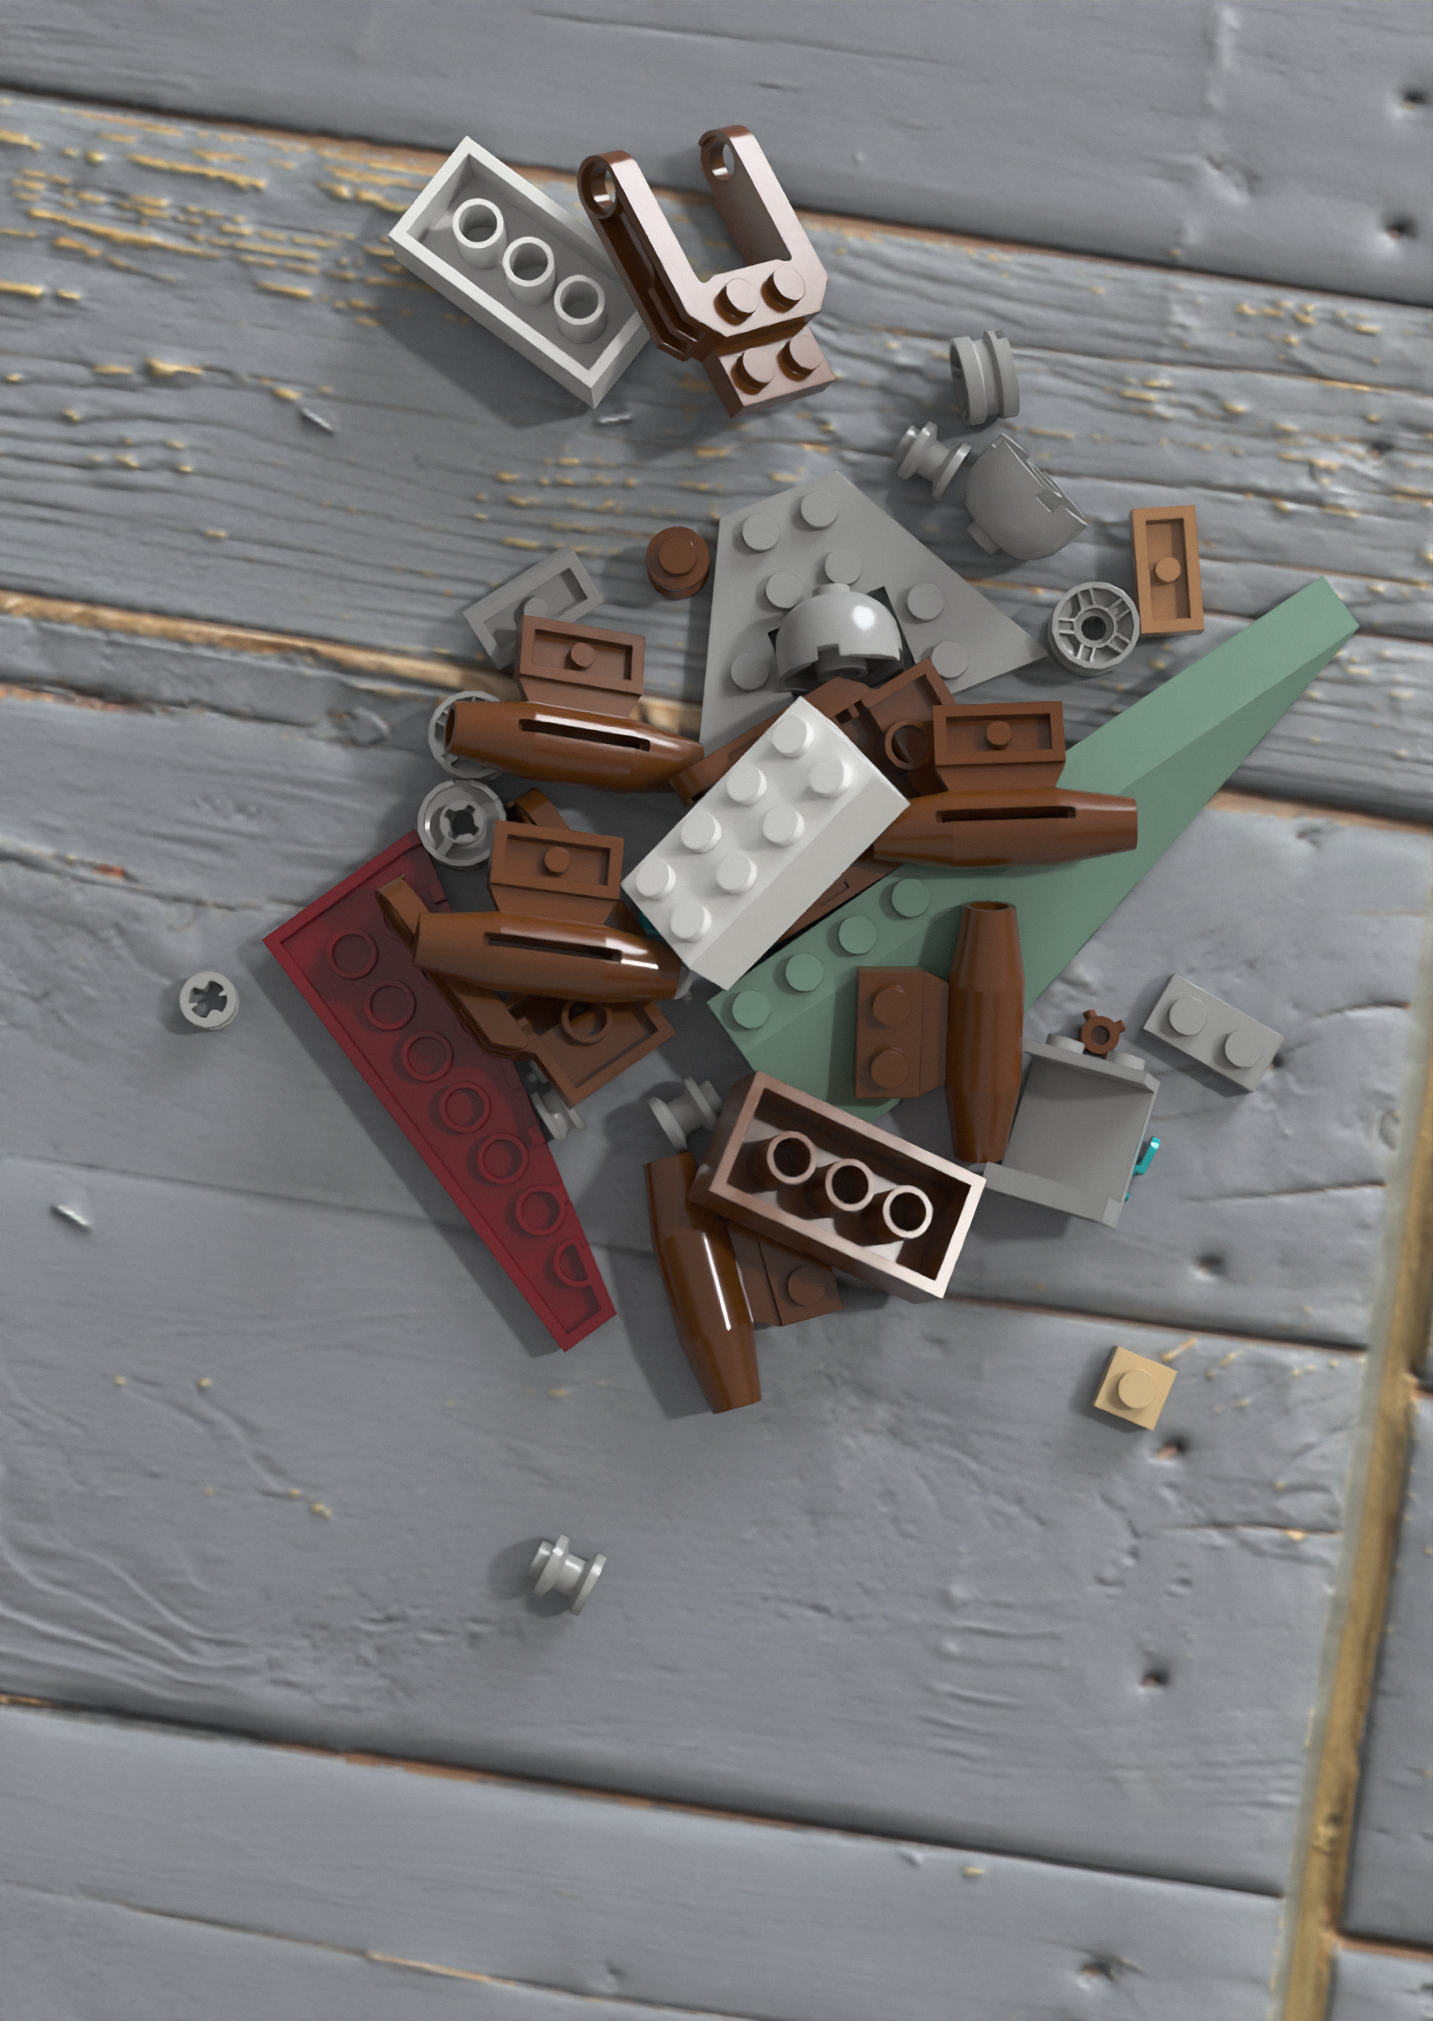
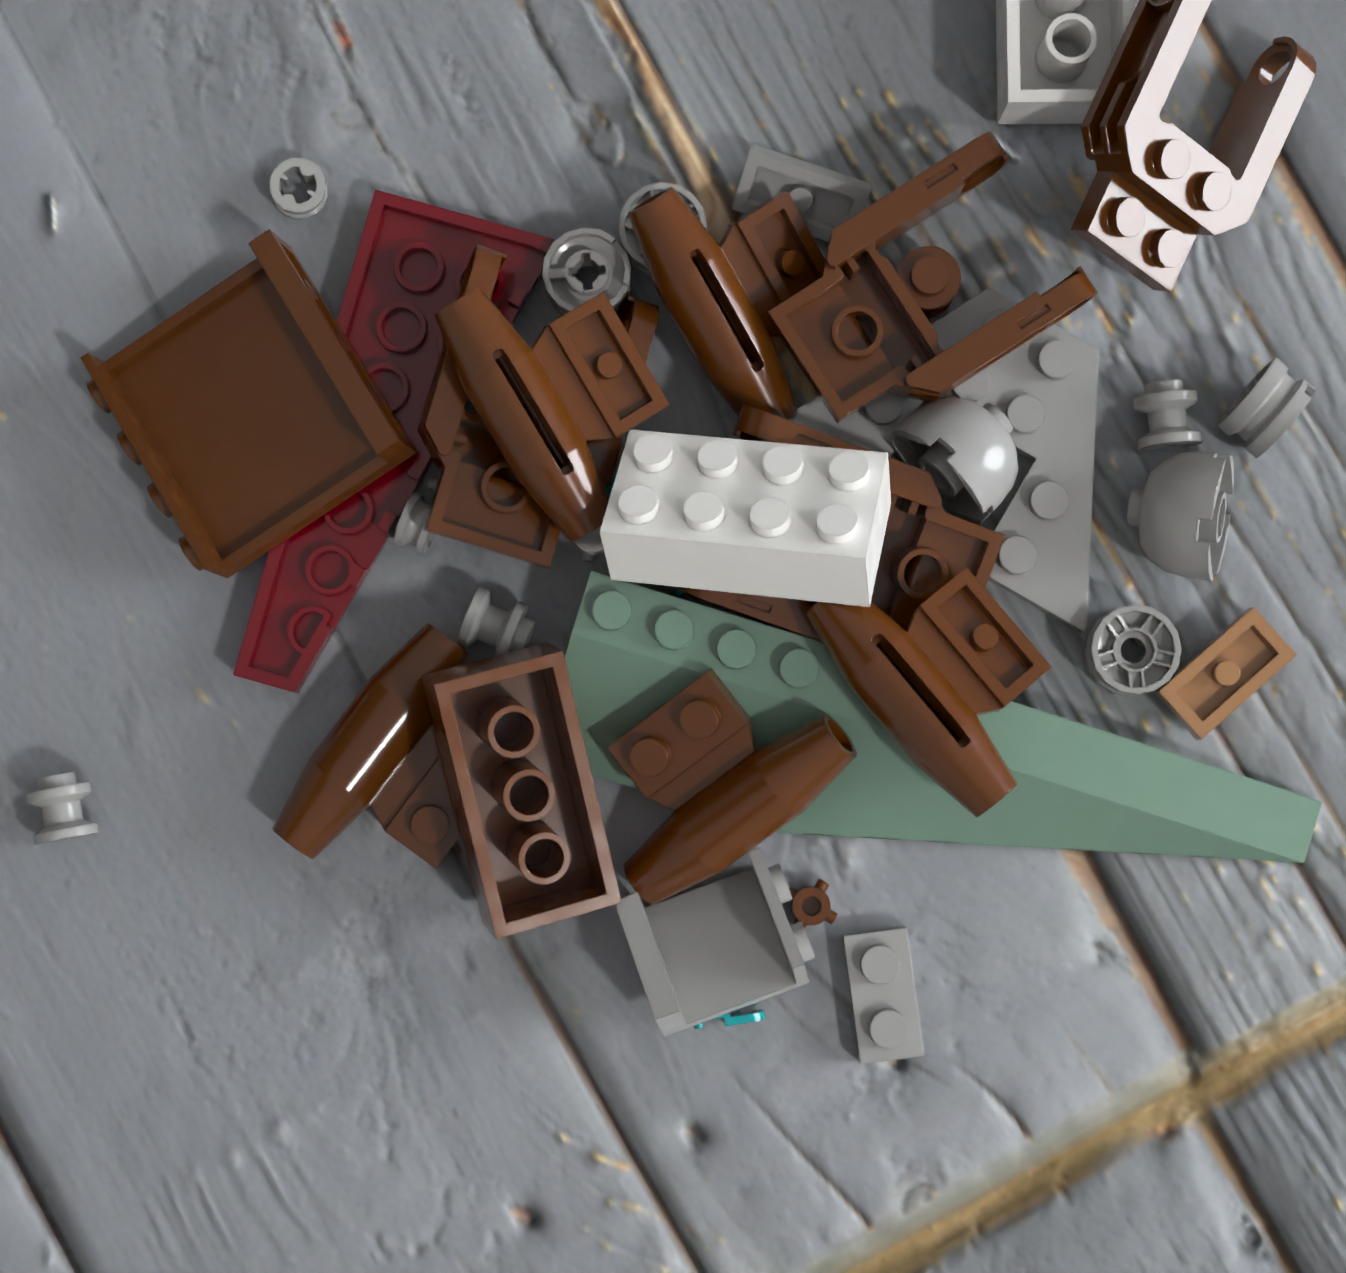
camera: 60 degrees right, 0 degrees up
tan plate [1091,1345,1178,1431] -> none
none -> reddish brown panel [81,229,417,578]
none -> reddish brown plate [767,132,1098,423]

